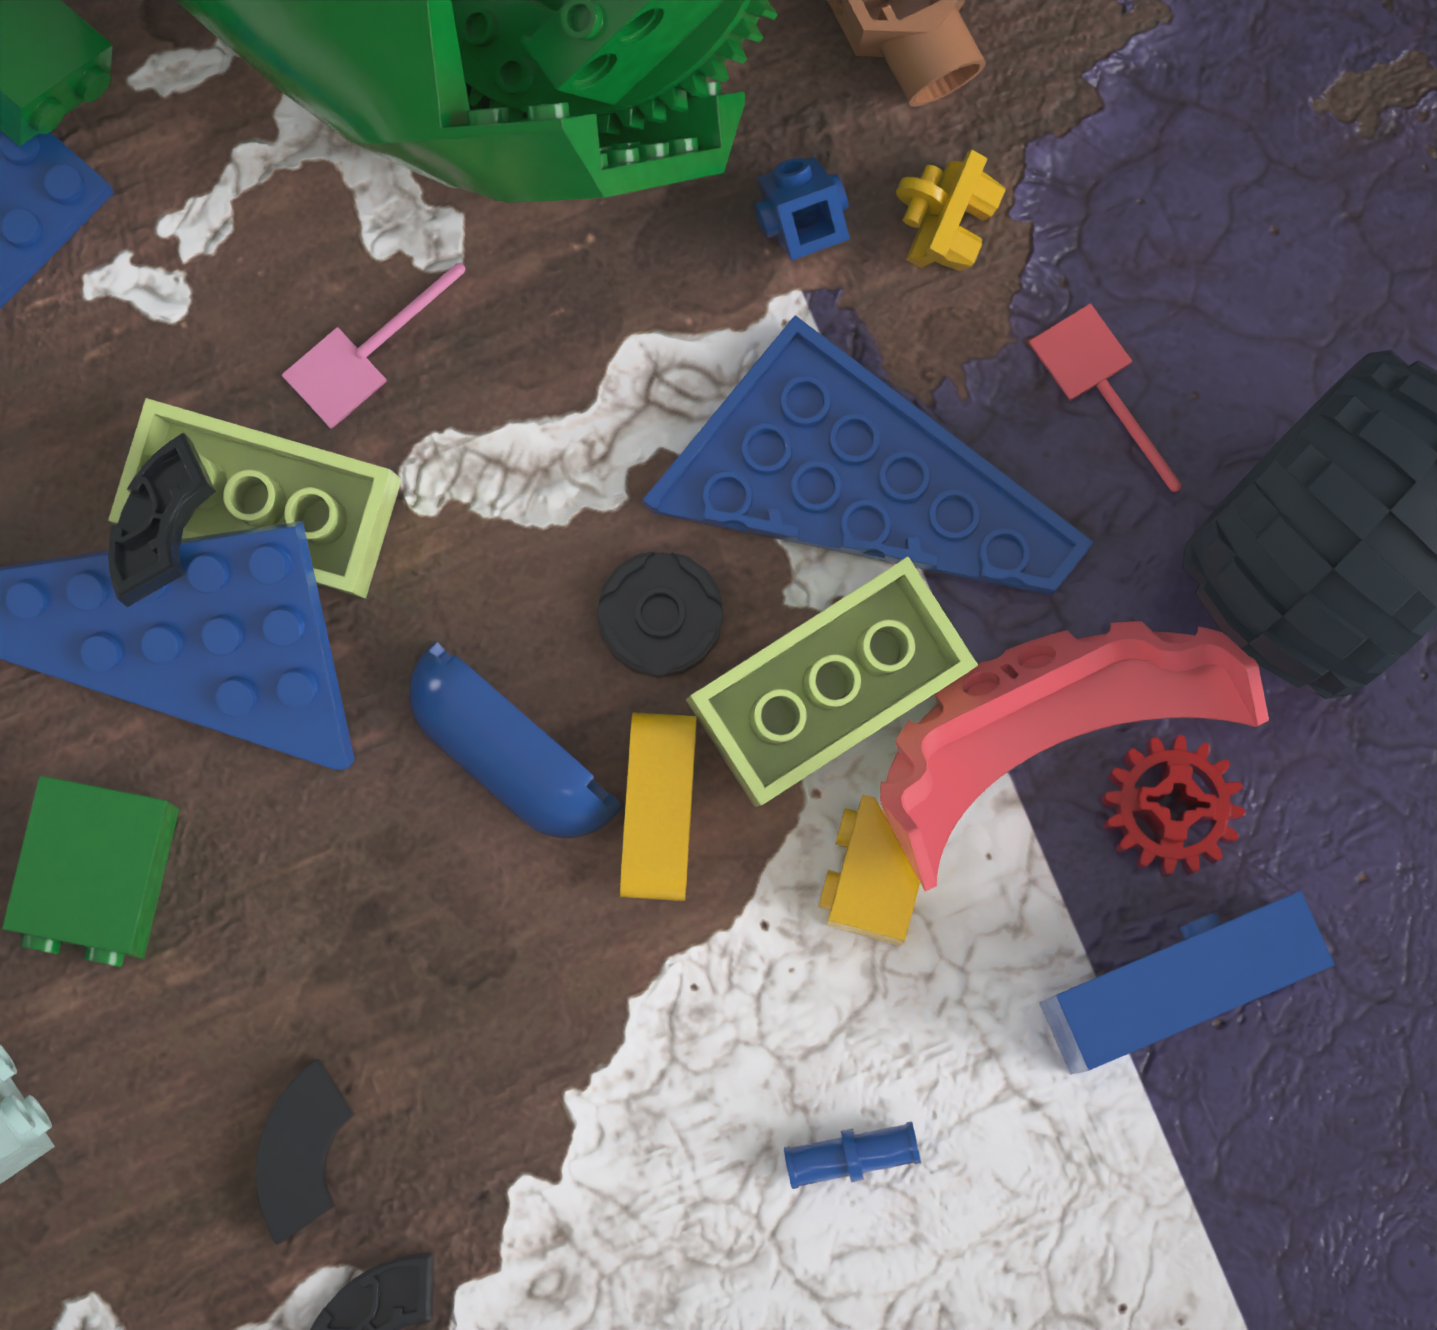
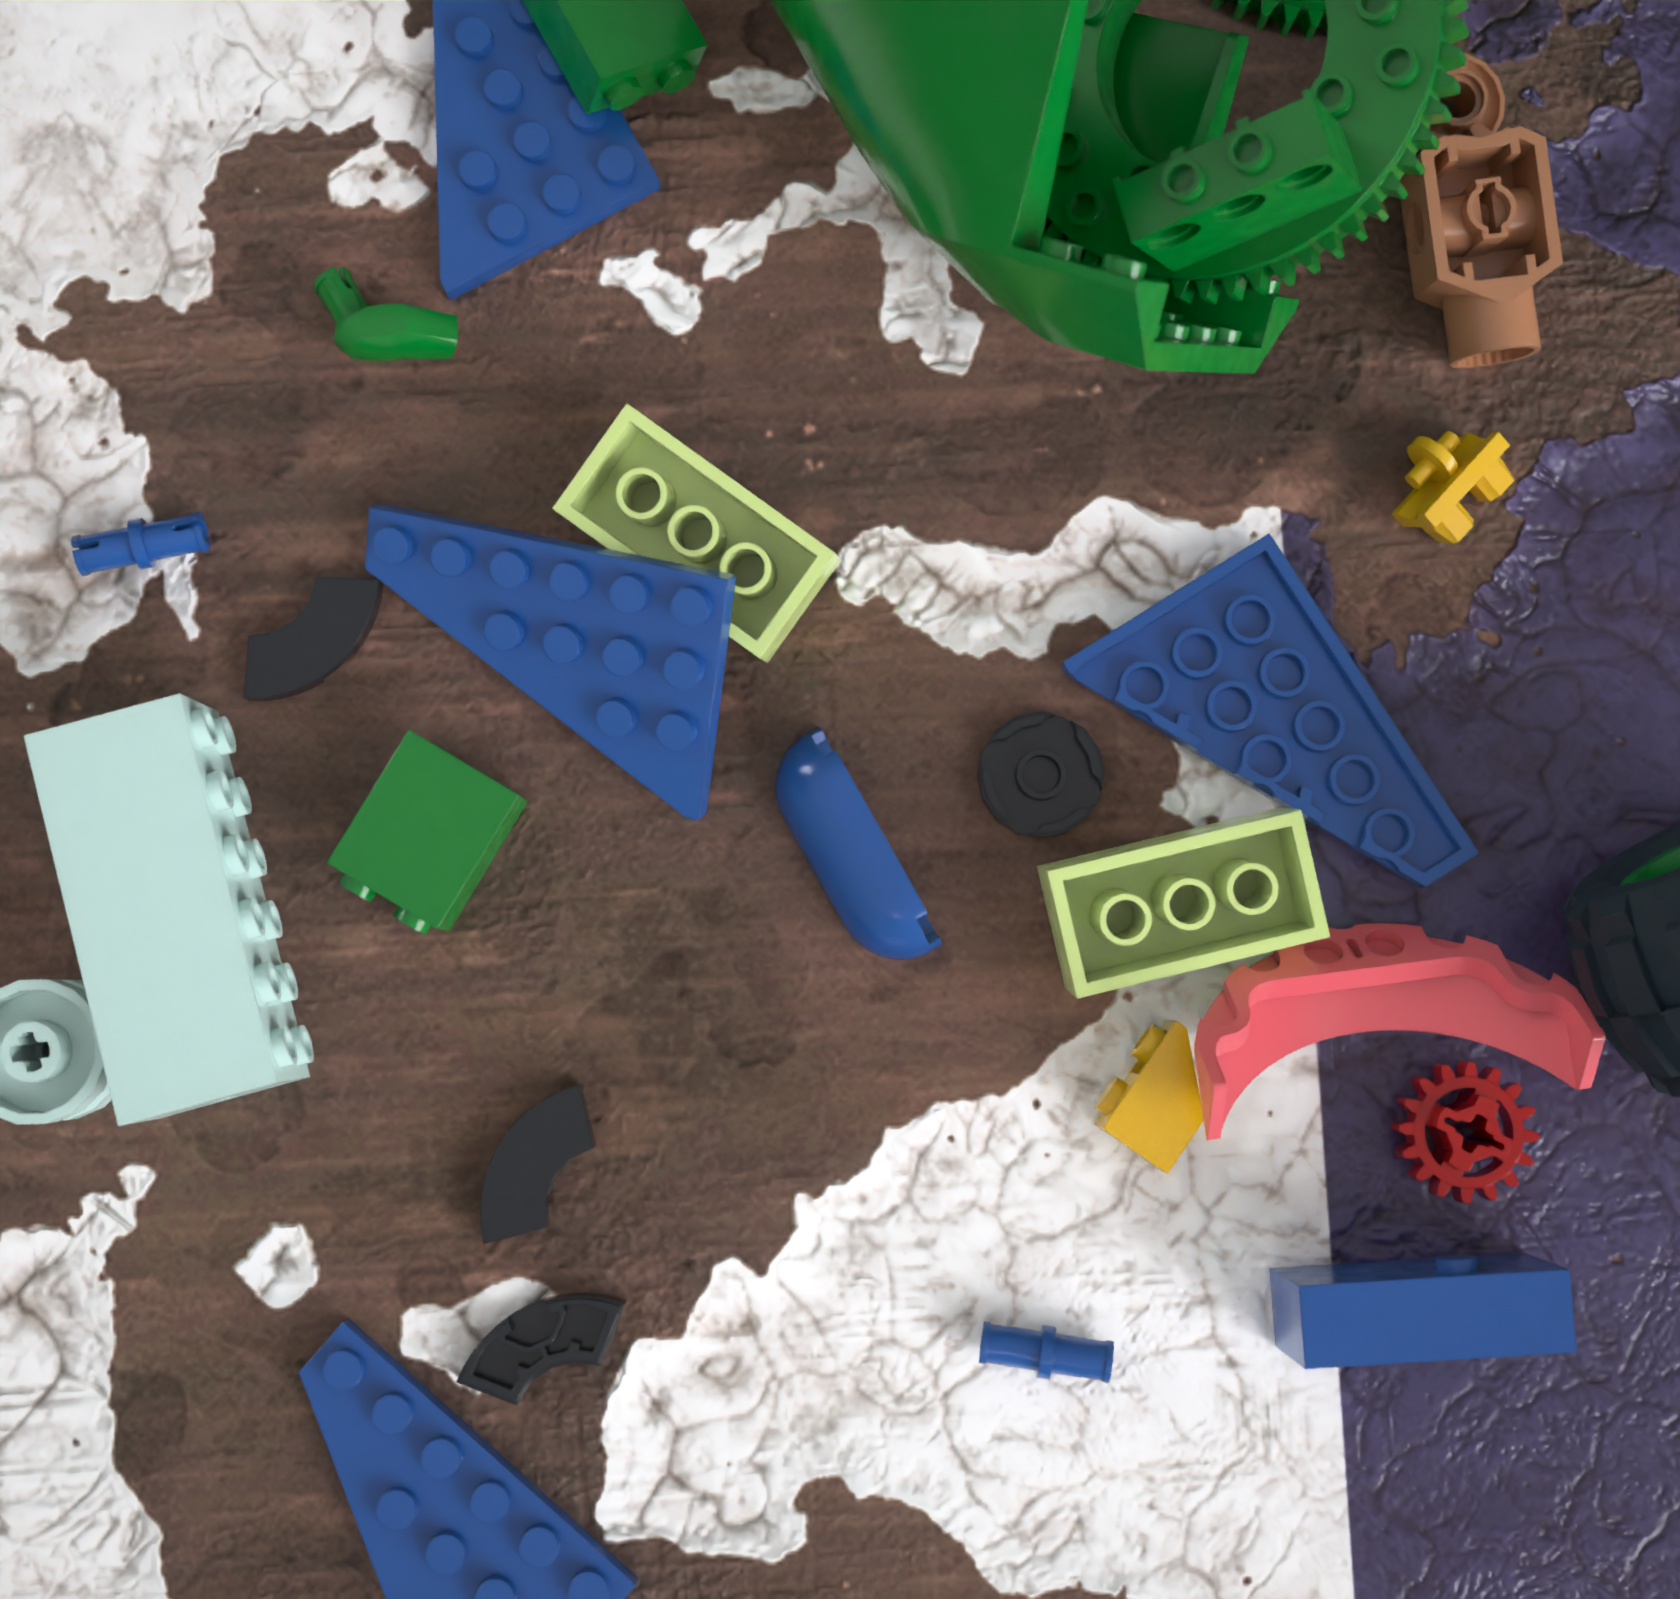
camera: 15 degrees right, 5 degrees up
black tile [108,432,216,607] -> none
bright pink piece [282,263,465,429] -> none
yellow beam [620,712,697,901] -> none
blue brick [754,157,850,260] -> none
coral piece [1029,303,1182,493] -> none

